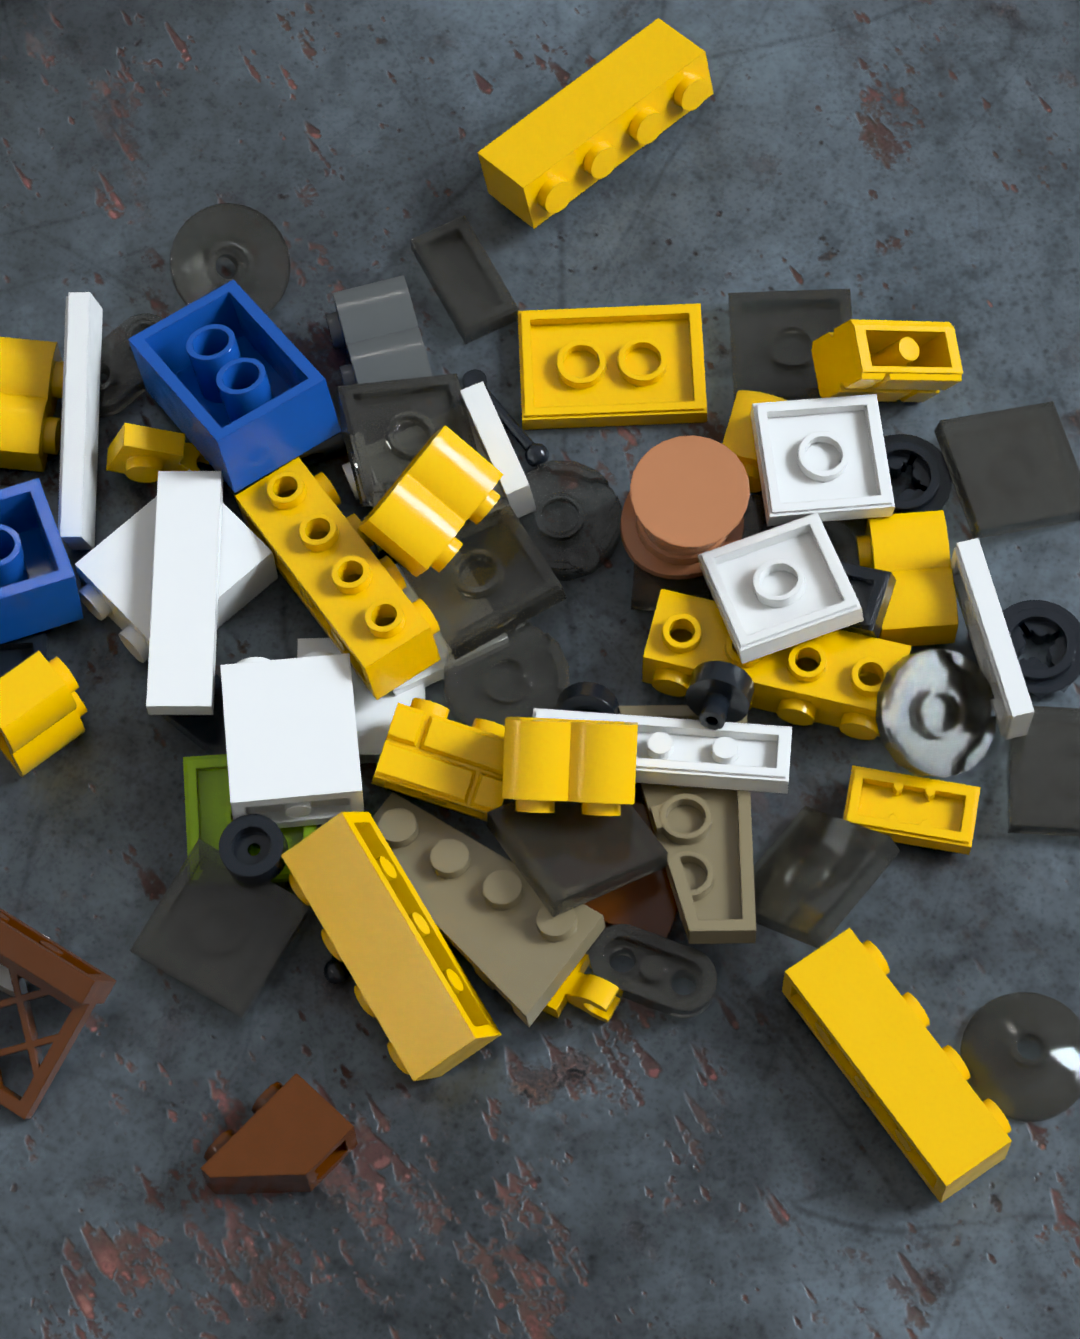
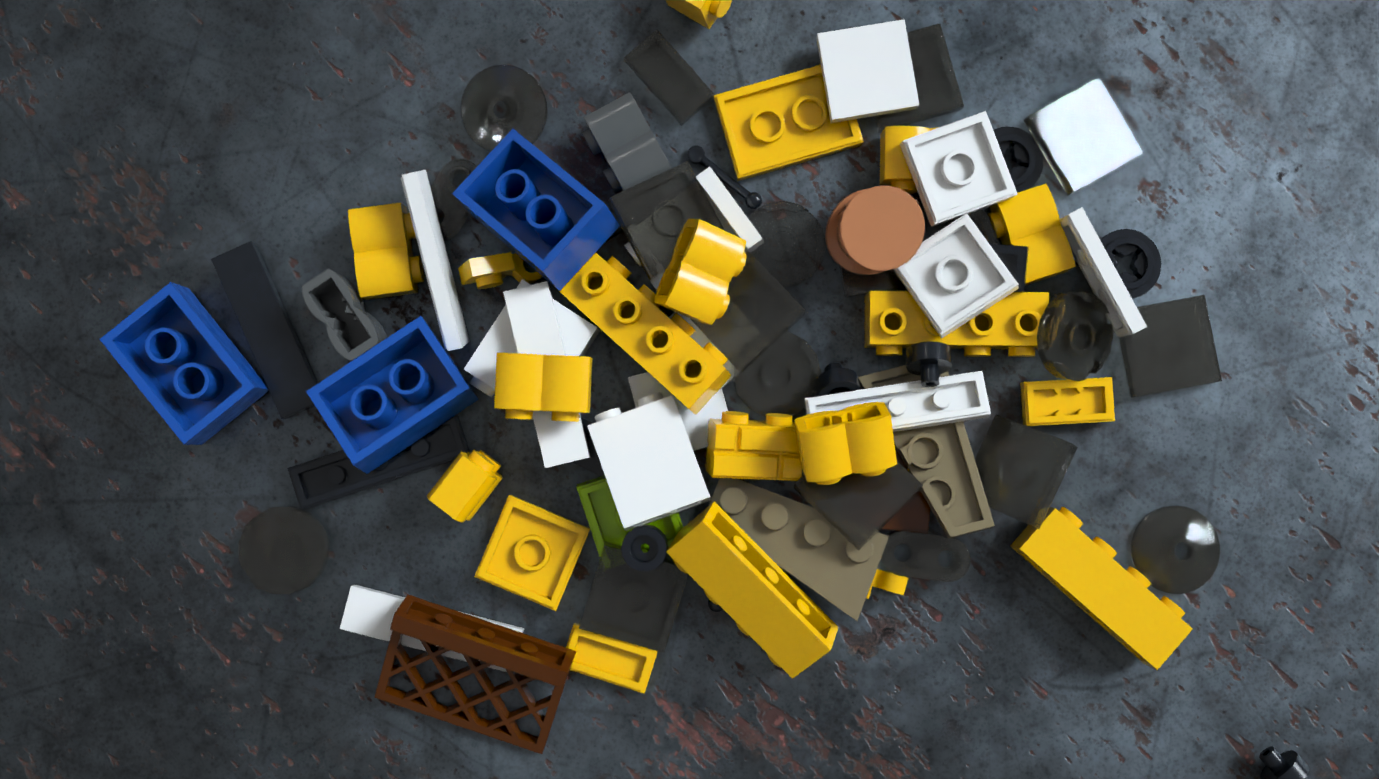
camera: 15 degrees left, 20 degrees up
reddish brown slope [200,1073,358,1195] -> none
yellow brick [811,319,963,402] -> none
none -> yellow tile [474,495,590,611]
none -> yellow brick [494,353,592,422]
none -> yellow tile [566,623,658,694]
none -> white tile [816,19,919,123]

